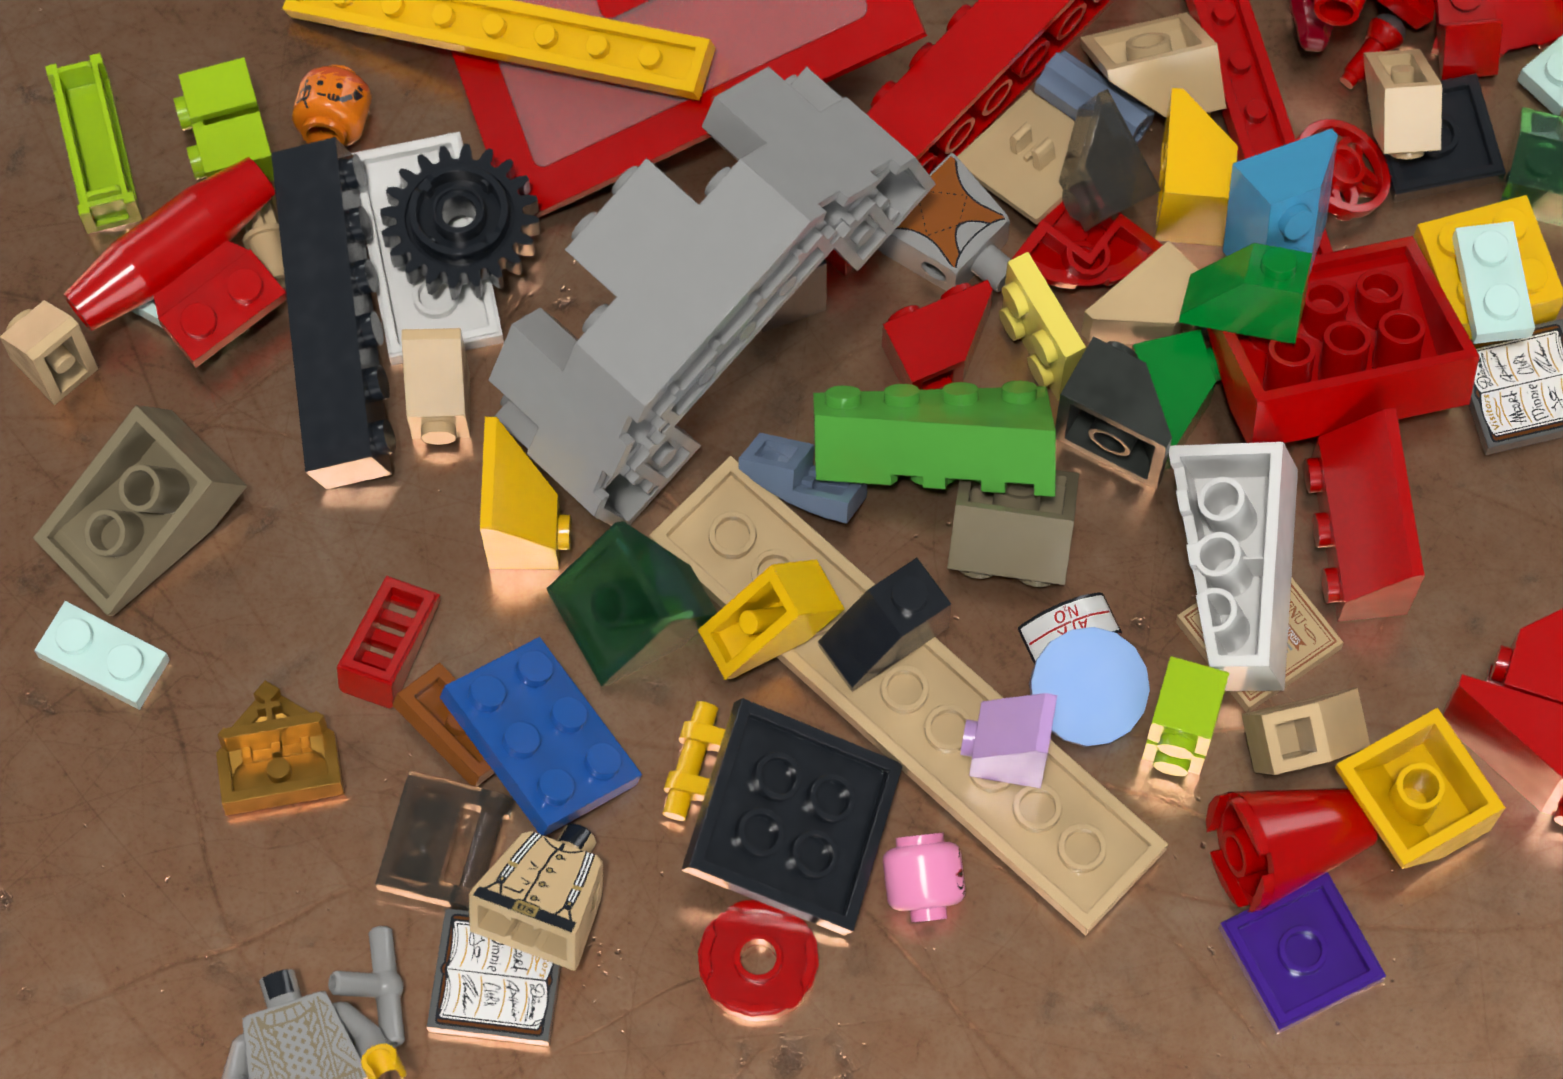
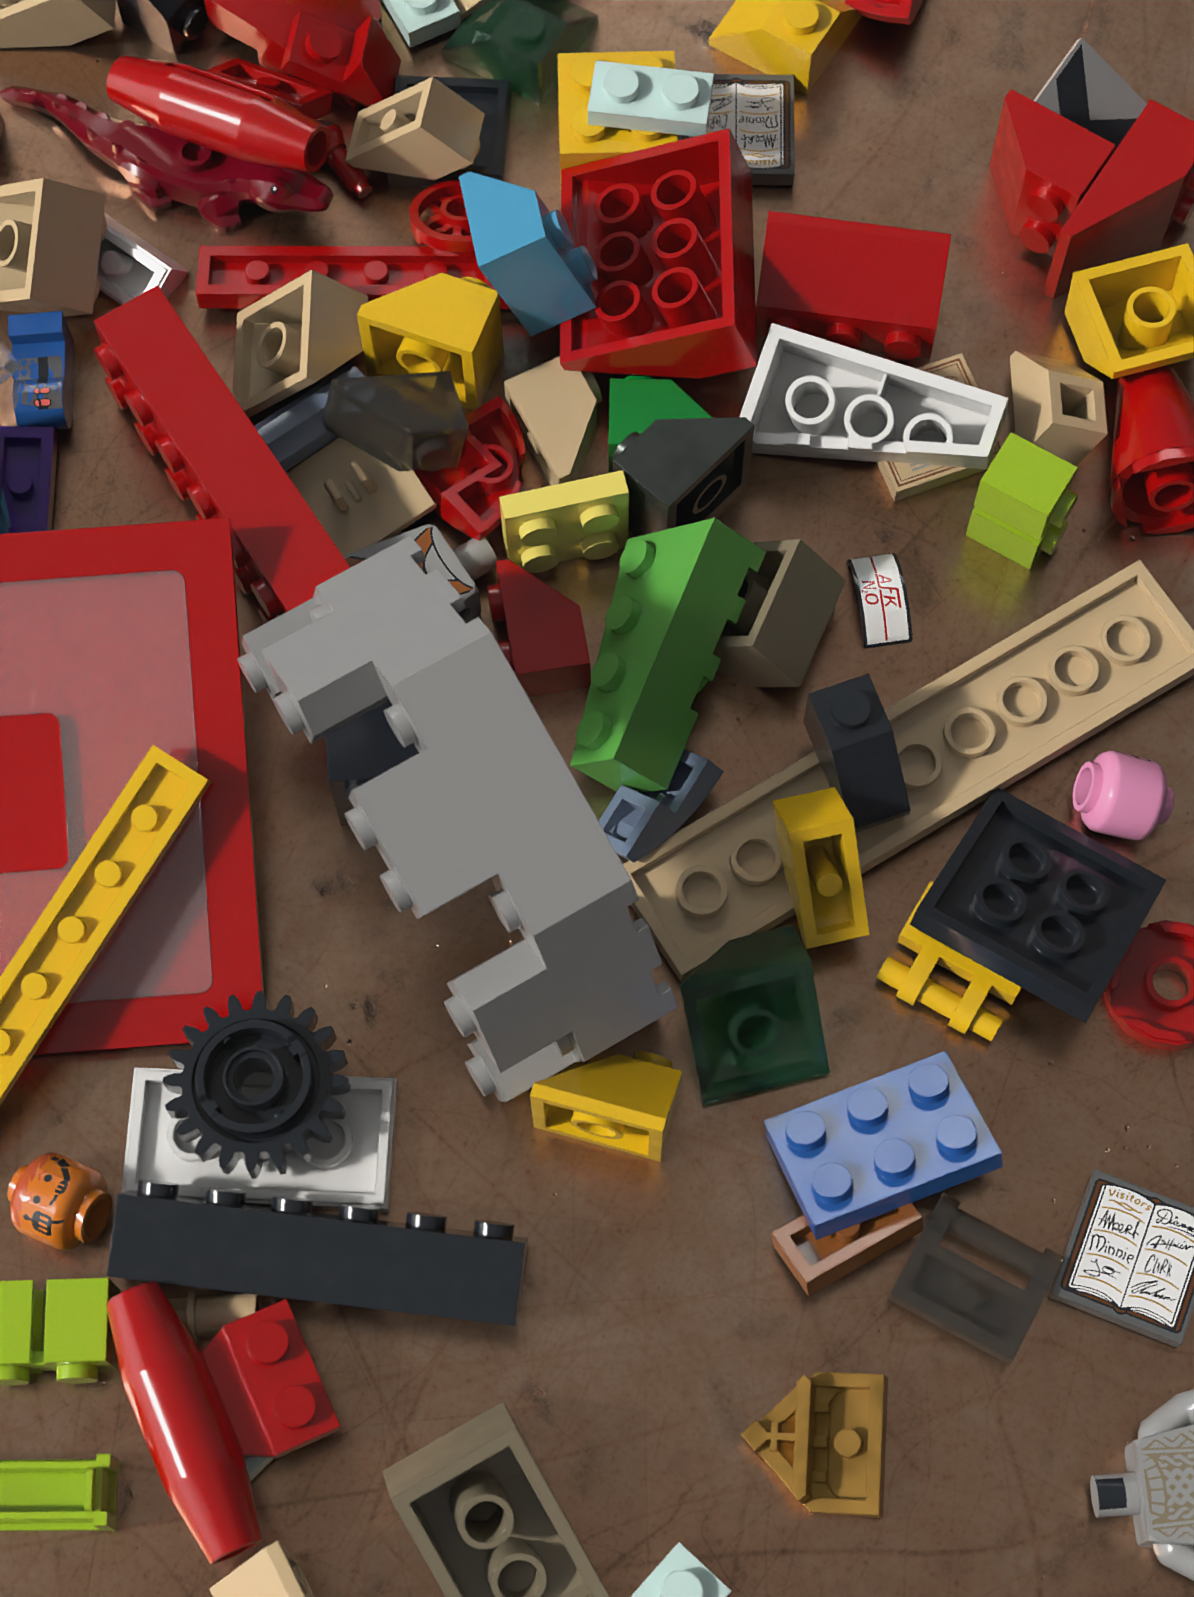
camera: 75 degrees left, 0 degrees up
light grey piece [328,926,405,1047] -> none
red slope [337,576,440,709] -> none
tan slope [401,328,470,445] -> none
tan torso [469,824,603,971] -> none
lavender slope [960,693,1057,788] -> none
light blue tile [1029,627,1150,747] -> none
green slope [1179,243,1313,344] -> none

